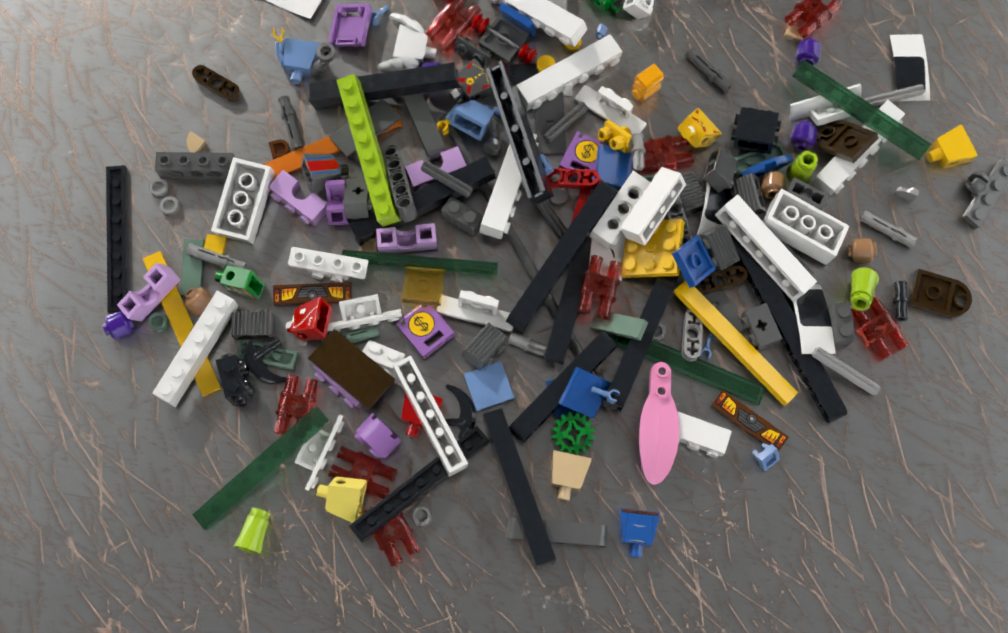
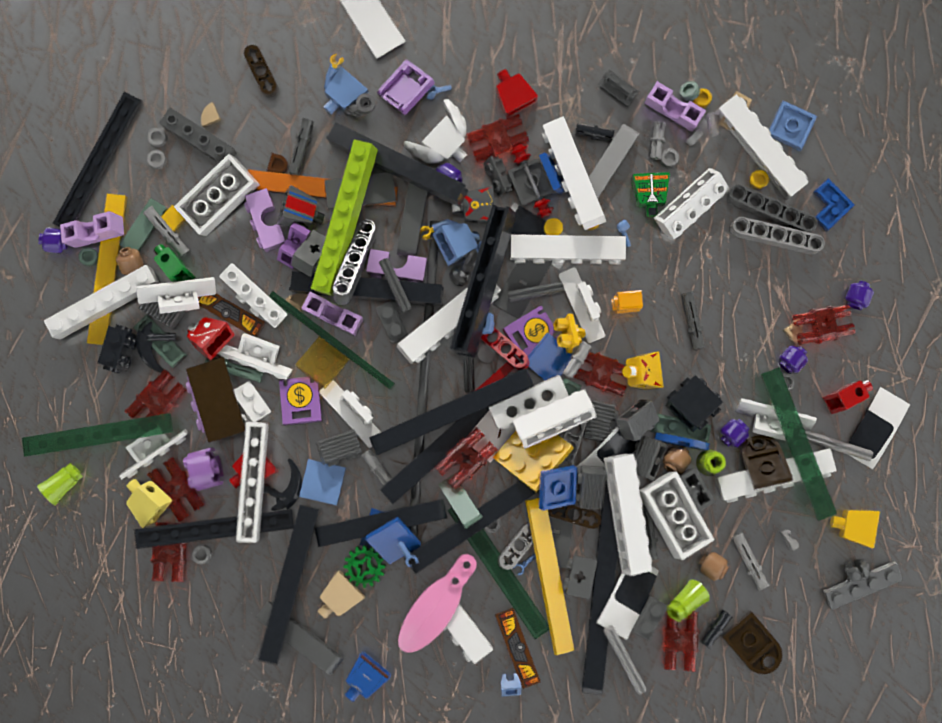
camera: 35 degrees right, 10 degrees up
none -> white bracket [136,277,216,314]
none -> red torso [822,380,873,415]

